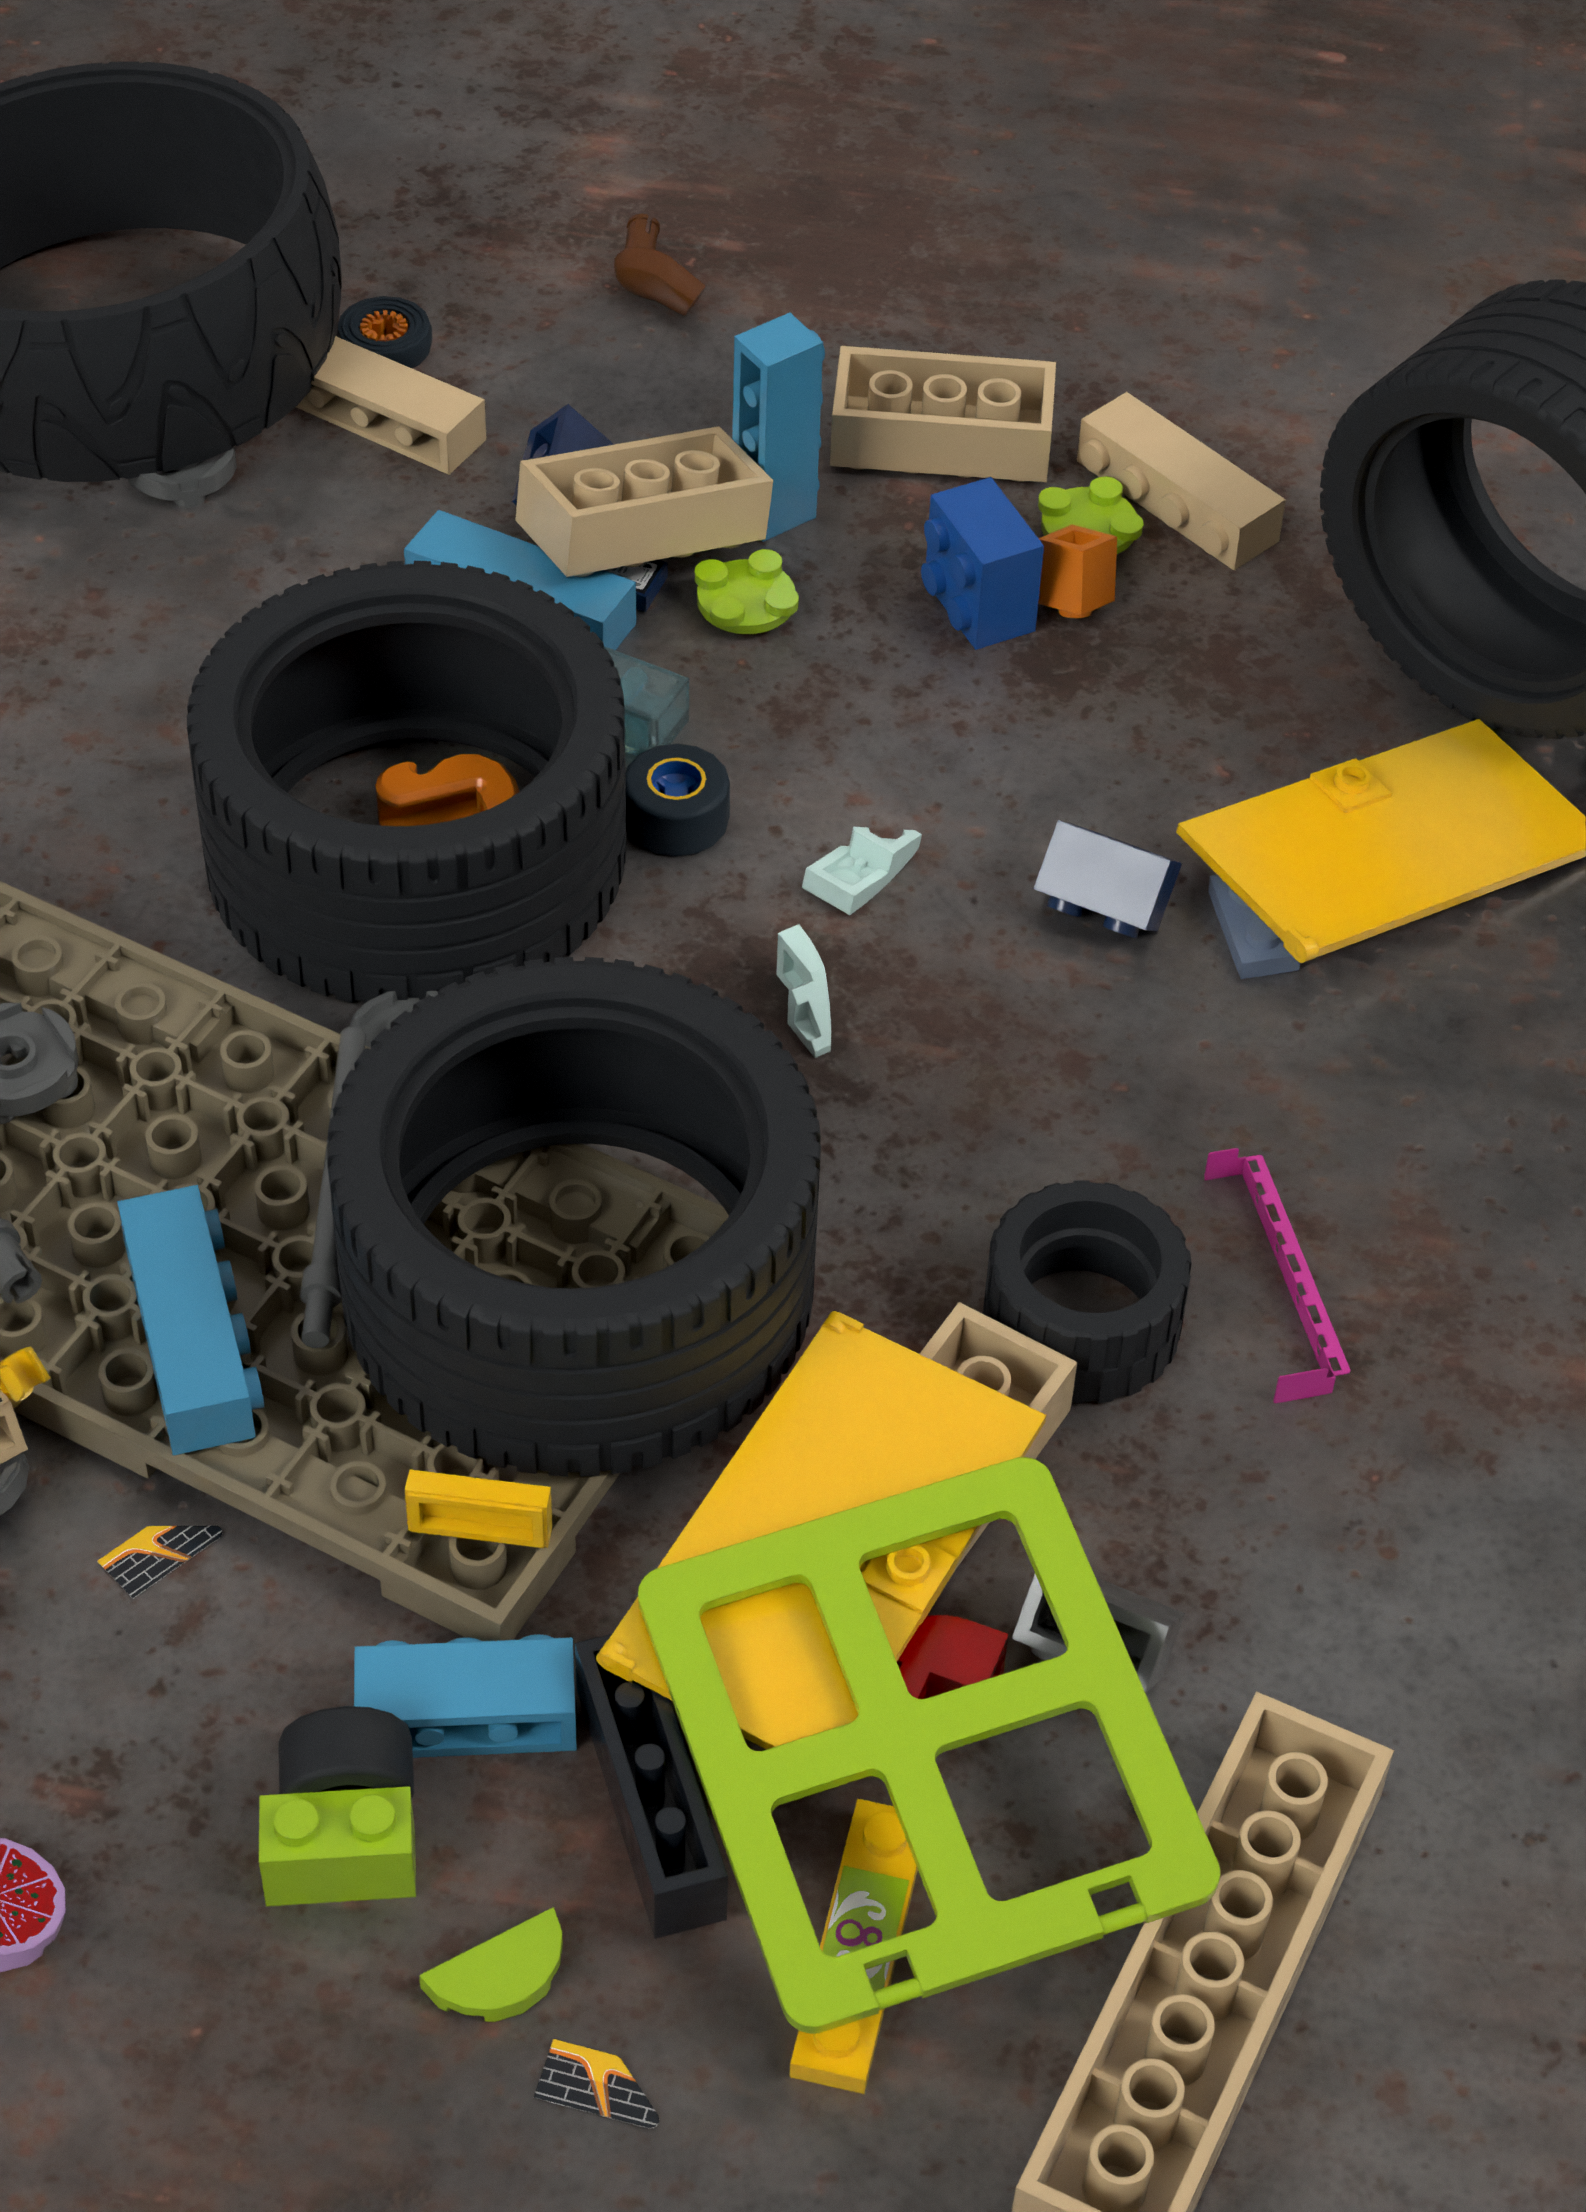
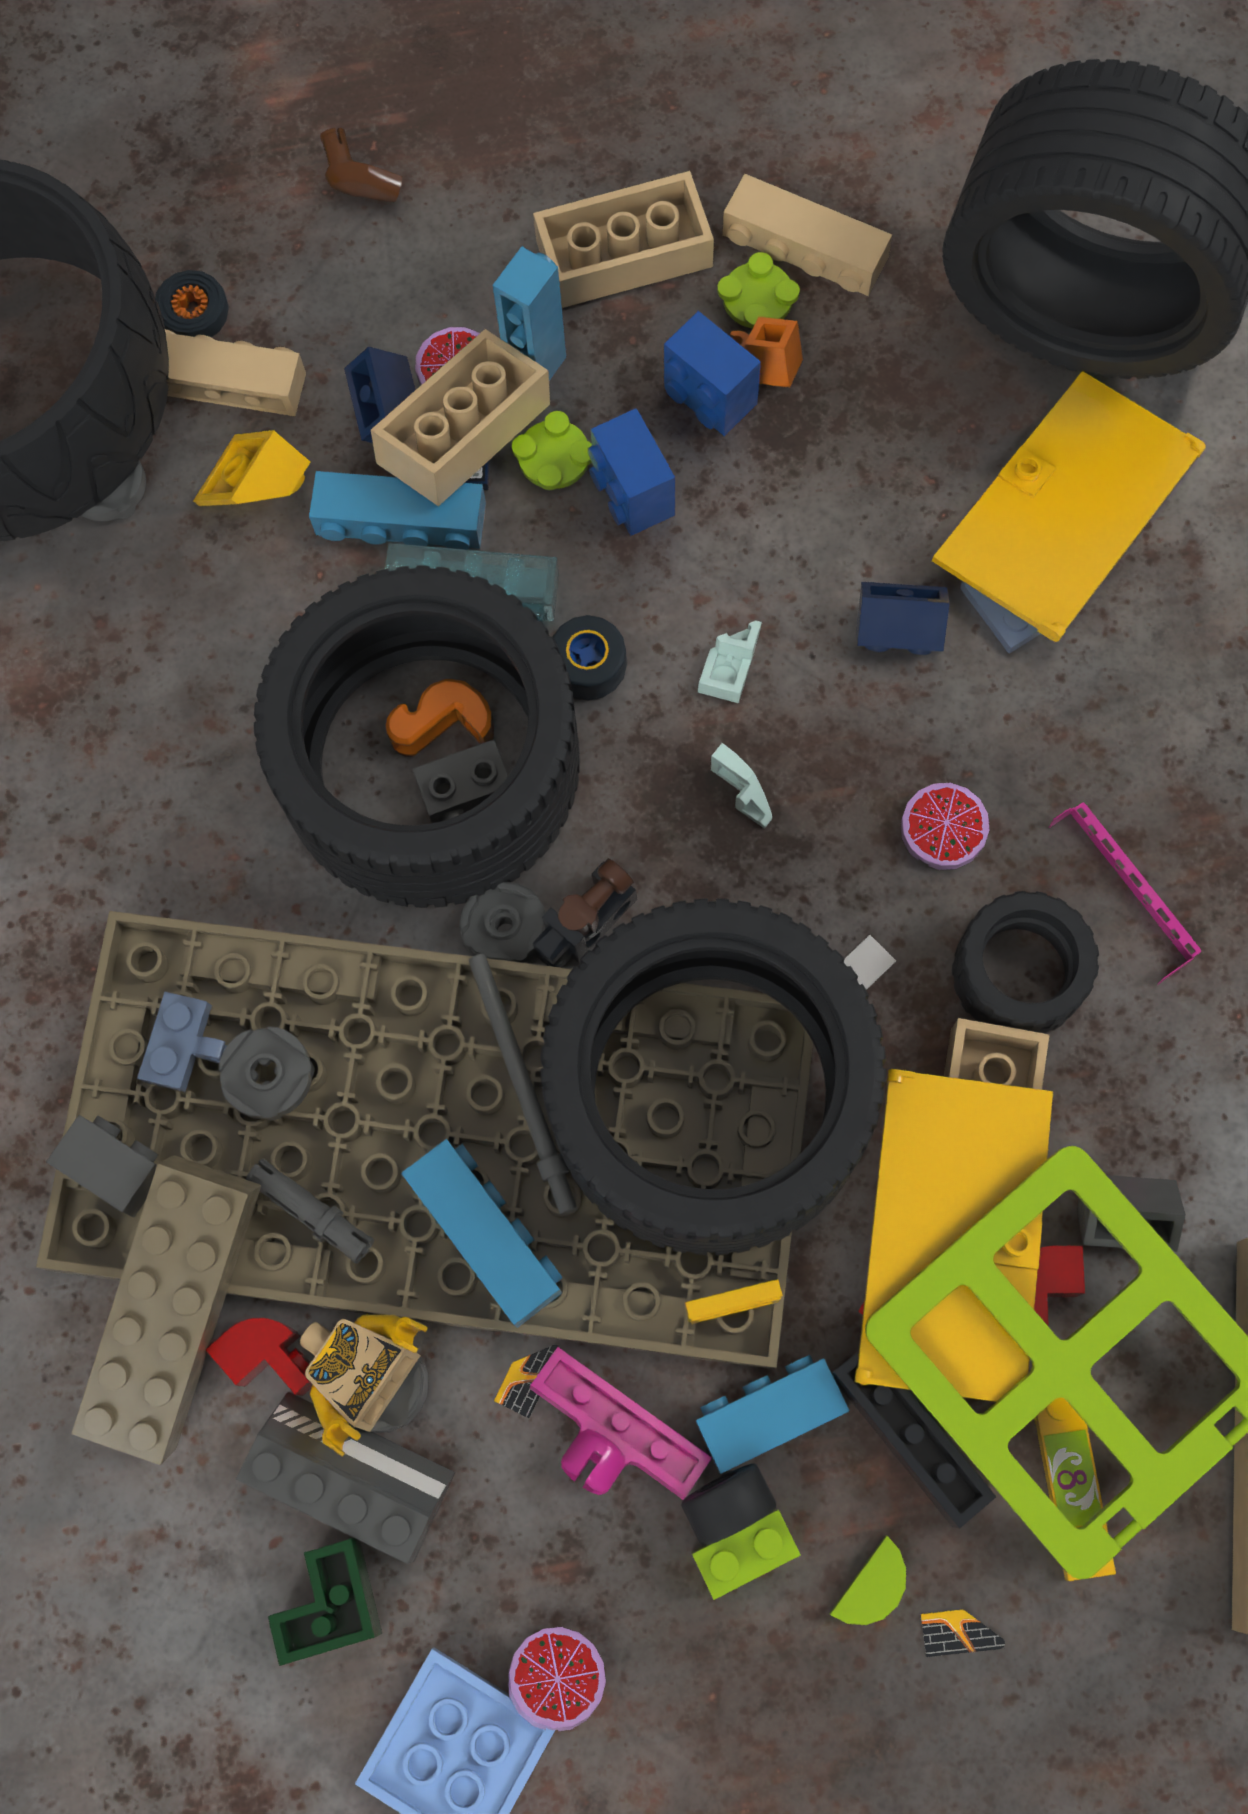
camera: 15 degrees left, 25 degrees up
none -> yellow slope [193,430,310,506]
none -> dark pink plate [530,1347,712,1500]
none -> blue brick [588,408,675,536]
none -> white sticker [844,935,896,990]
none -> tile [901,783,990,870]

